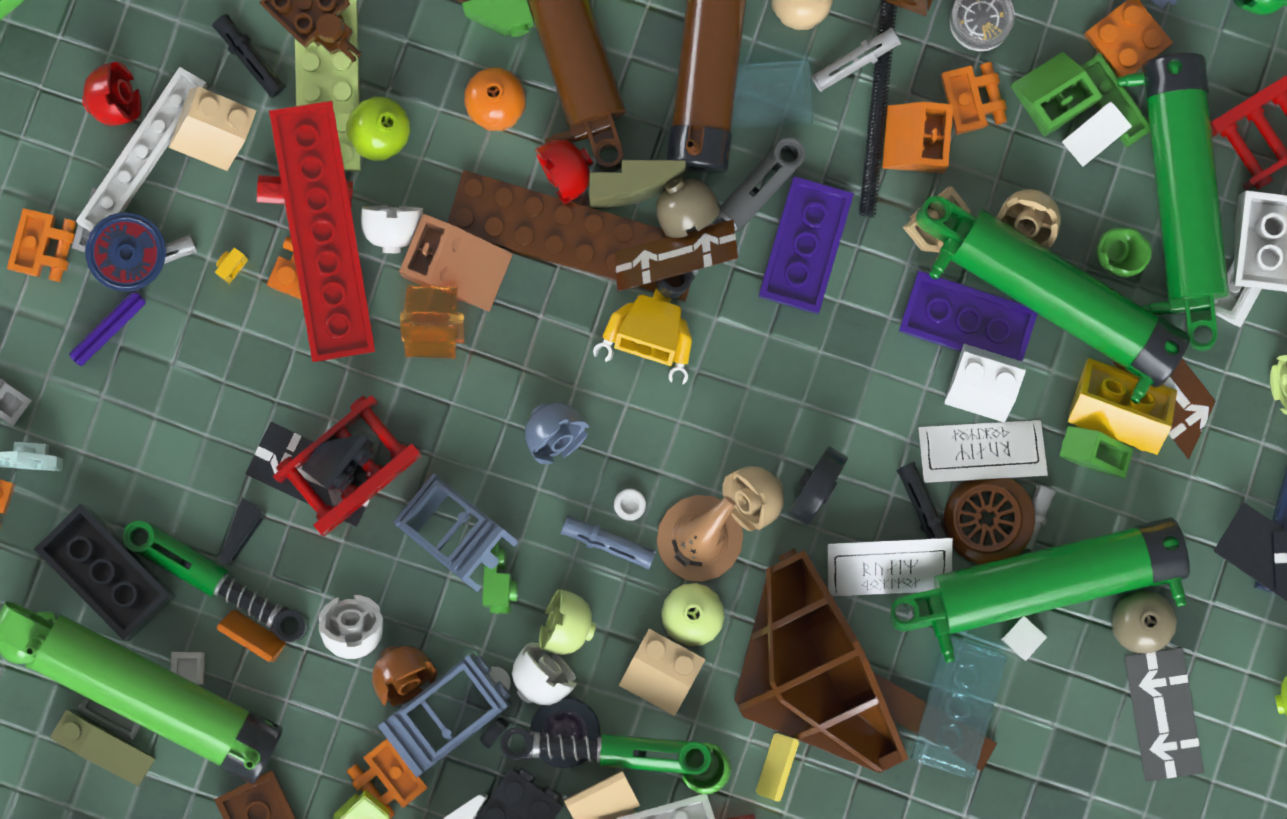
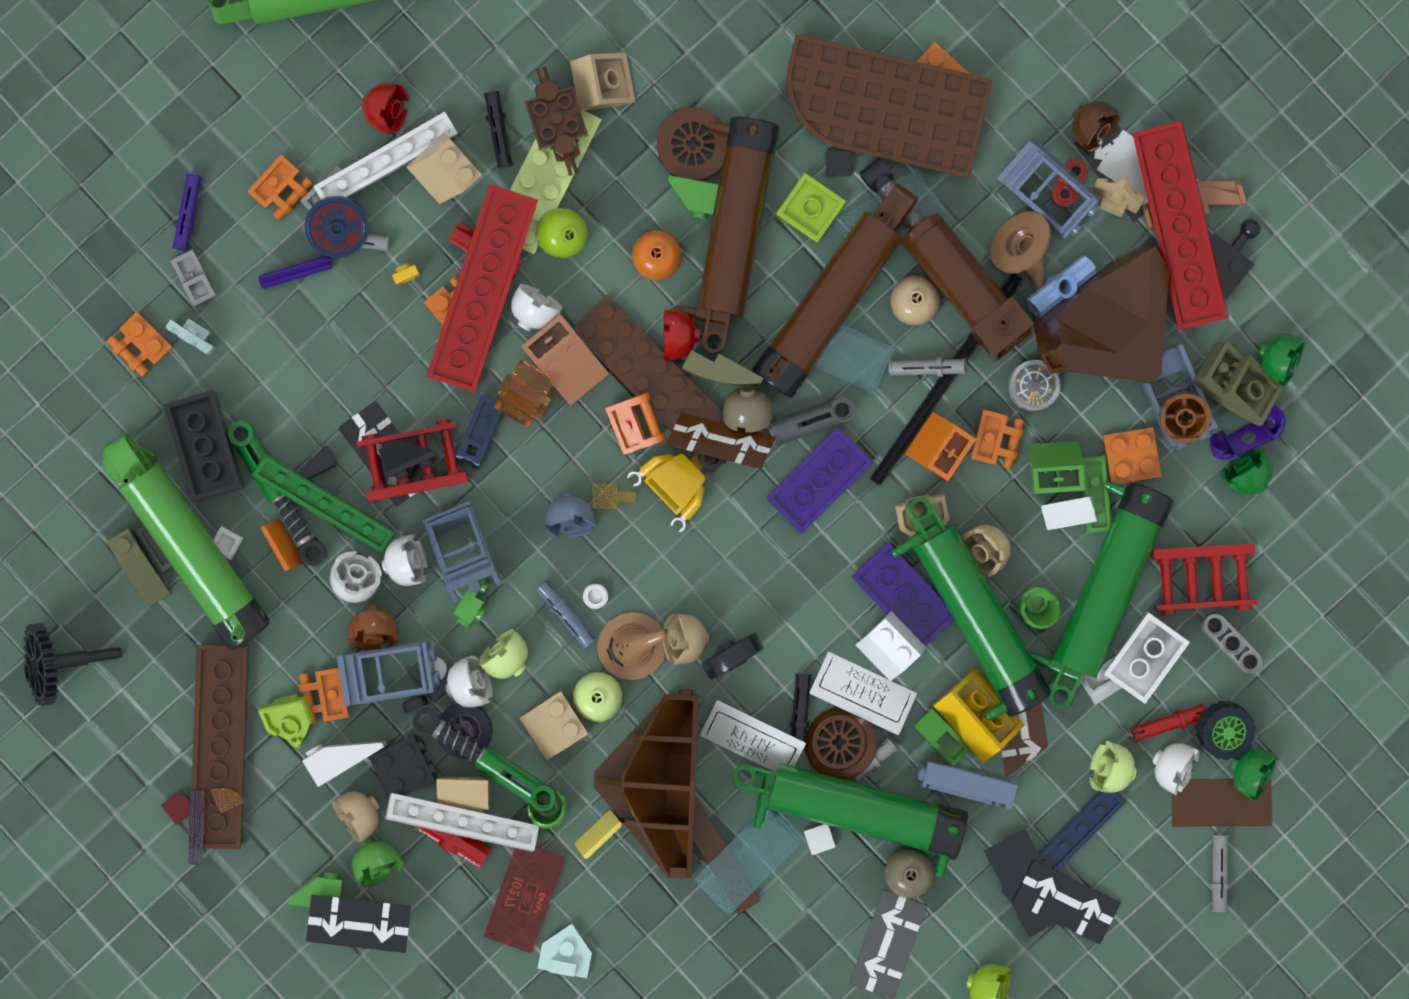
camera: 25 degrees right, 5 degrees up
none -> green tile [252,453,395,553]
none -> white cylinder [382,534,428,586]
none -> dark blue plate [456,395,505,469]
none -> clear yellow plate [592,483,637,509]
none -> orange plate [605,392,666,455]
none -> sand blue door [916,759,1018,810]

